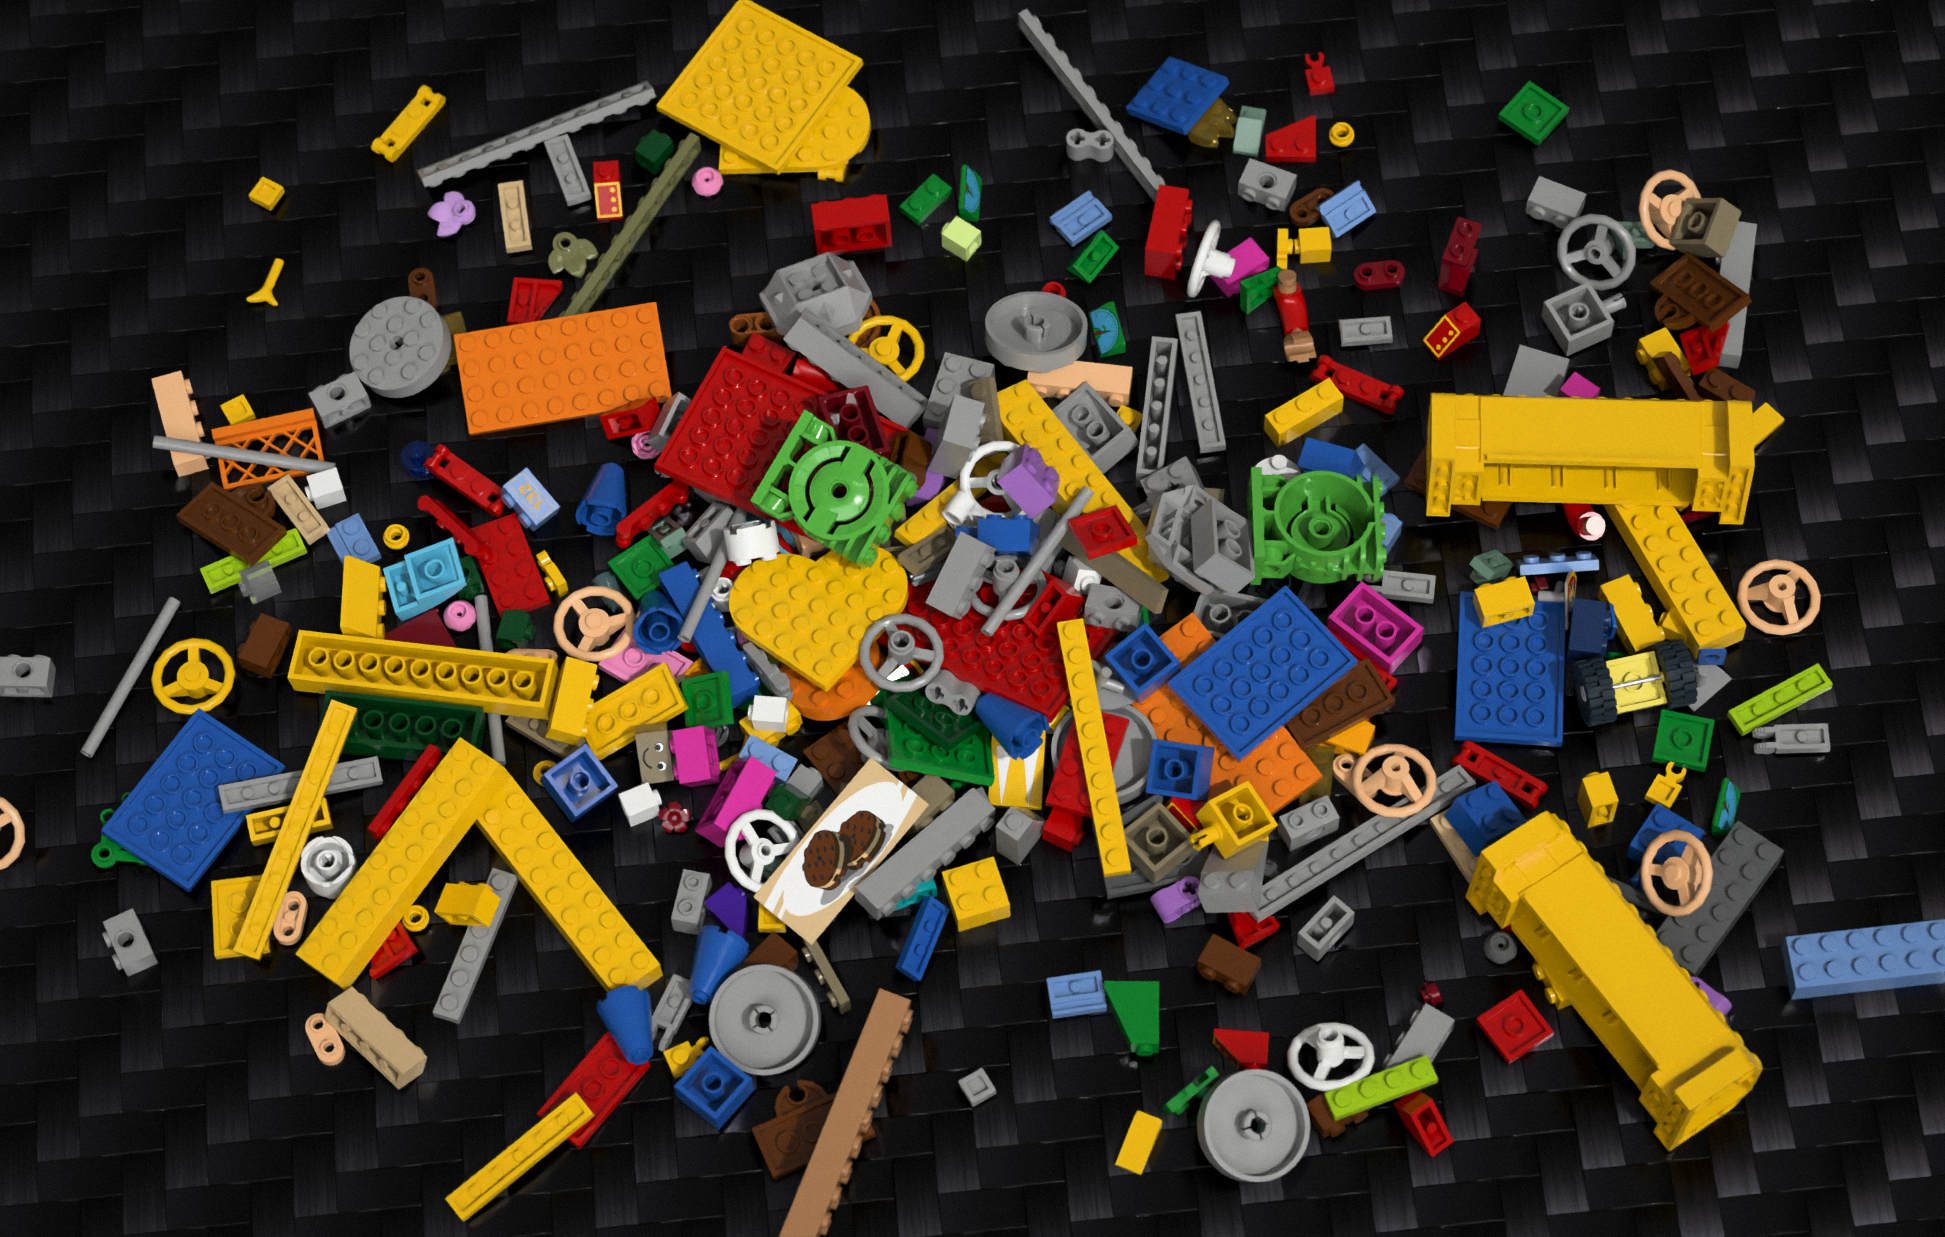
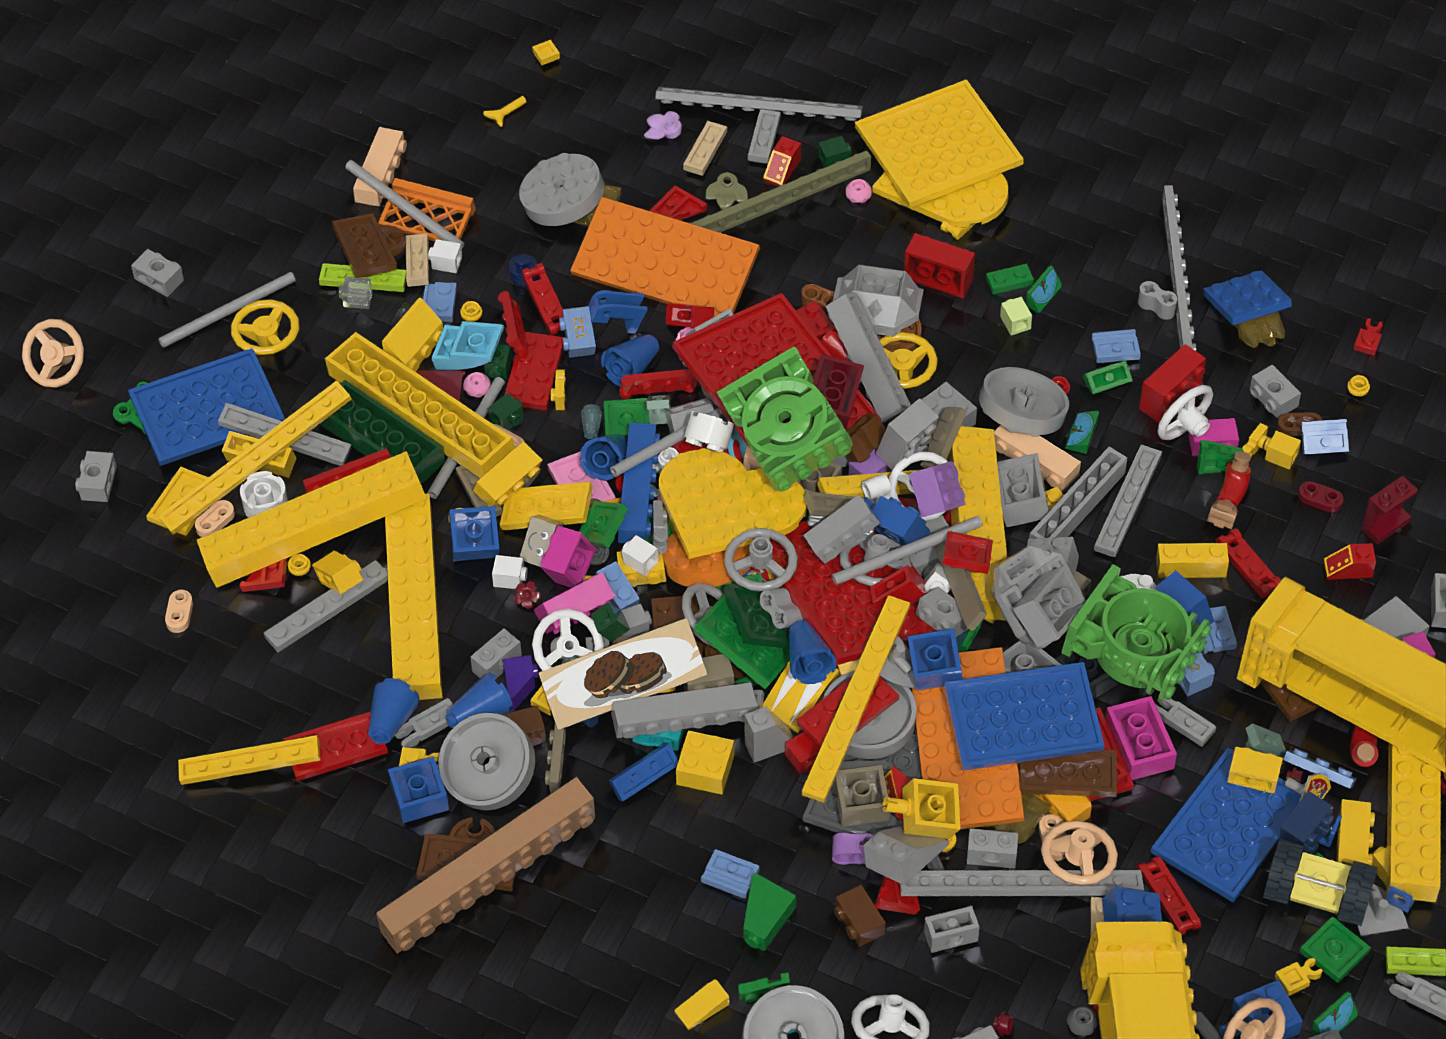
camera: 30 degrees right, 10 degrees down
yellow plate [220,394,256,425] -> none
reddish brown brick [237,613,294,679] -> none
light grey brick [308,371,371,429] -> none
tan brick [324,987,427,1089] -> none
yellow plate [371,85,446,162] -> none
reddish brown plate [408,268,438,310] -> none
light nougat piece [553,586,636,662] -> none
light grey plate [958,1068,996,1107] -> none
blue brick [1146,739,1215,801] -> none
red slope [1213,1028,1269,1071] -> none
sand green slope [1233,106,1267,157] -> none
red wing [1265,116,1316,162] -> none
light grey plate [1339,316,1393,347] -> none
yellow brick [1577,772,1619,828] -> none
none -> blue piece [588,290,647,333]

